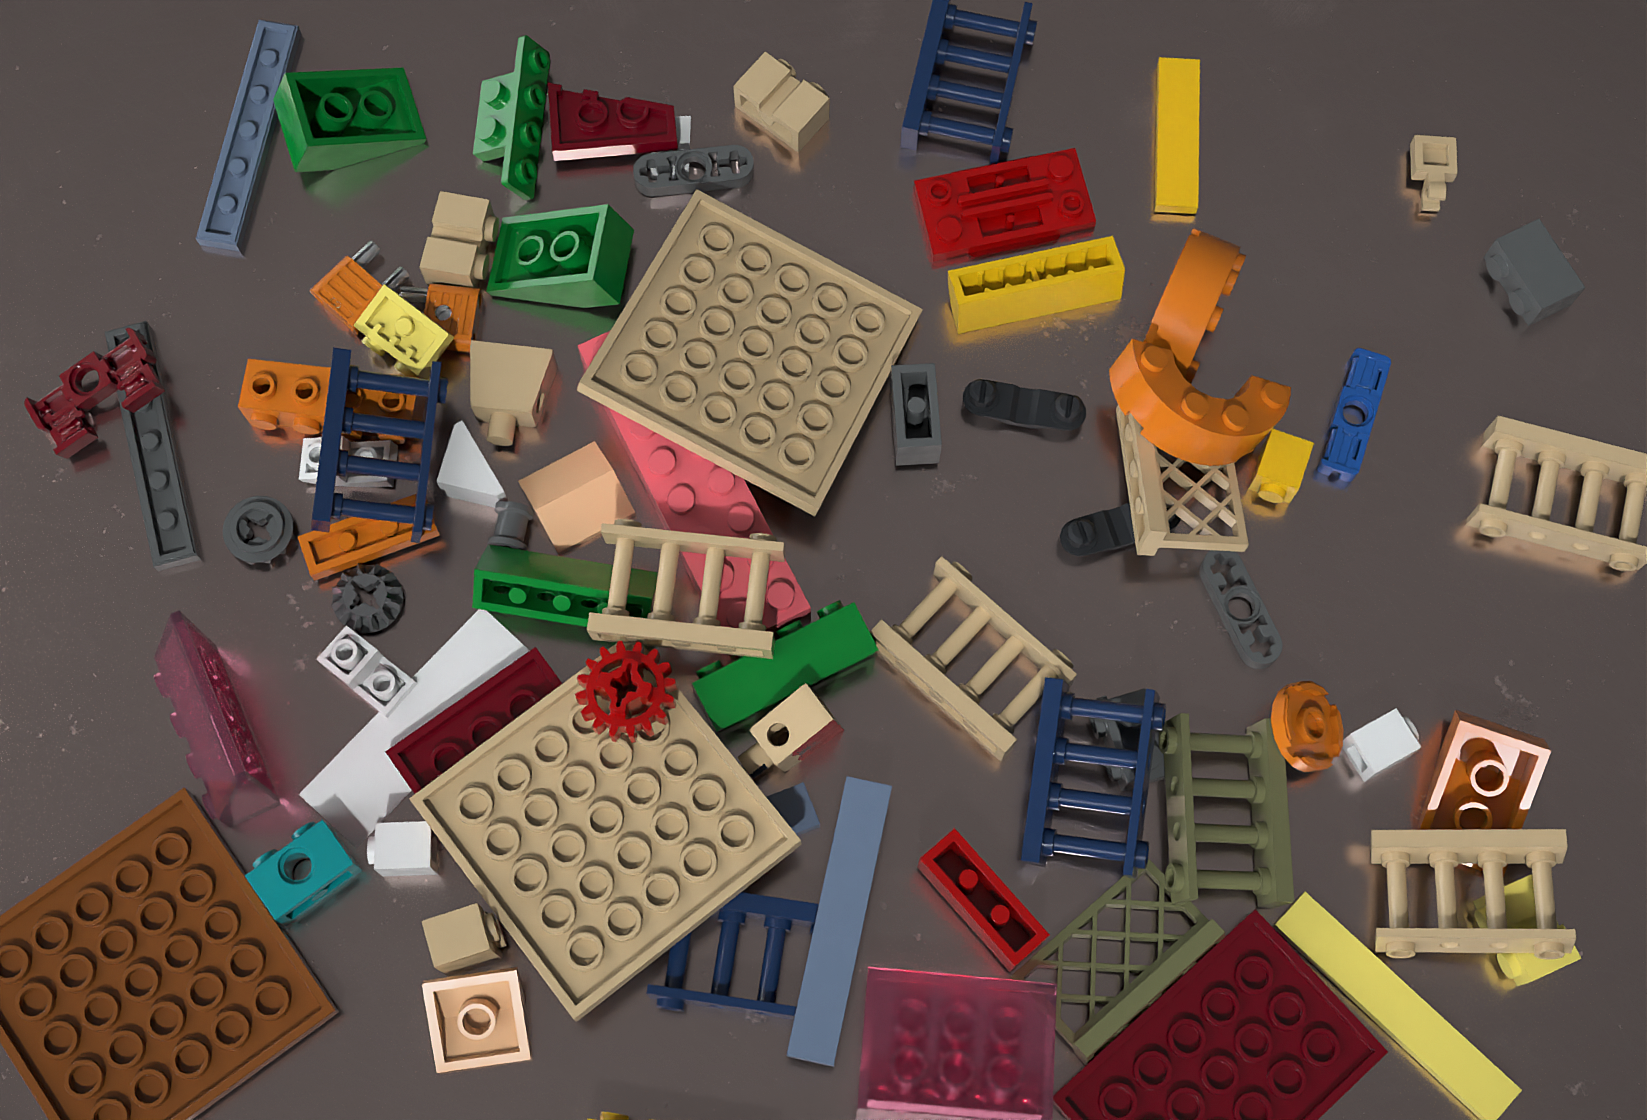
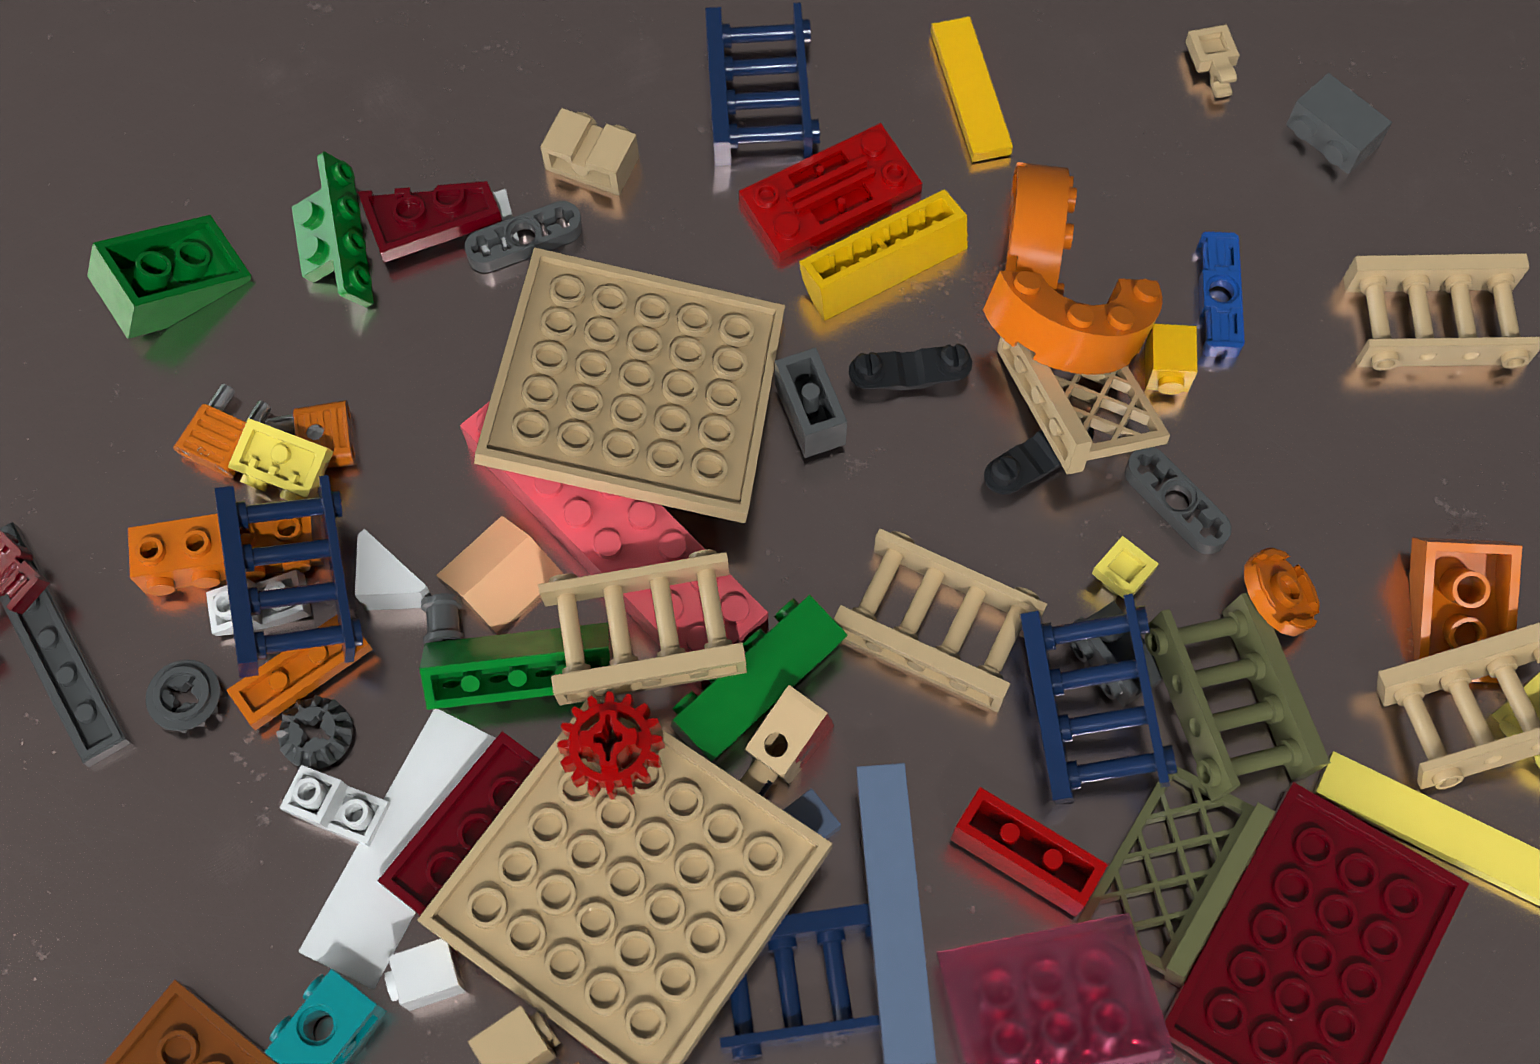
camera: 15 degrees left, 5 degrees down
clear pink slope [154,610,281,828] -> none
sand blue tile [196,20,302,252] -> none
tan brick [419,191,499,288] -> none
tan torso [470,340,558,446] -> none
green slope [486,204,634,308] -> none
white brick [1342,708,1421,782] -> none
none -> light yellow tile [1092,536,1159,599]

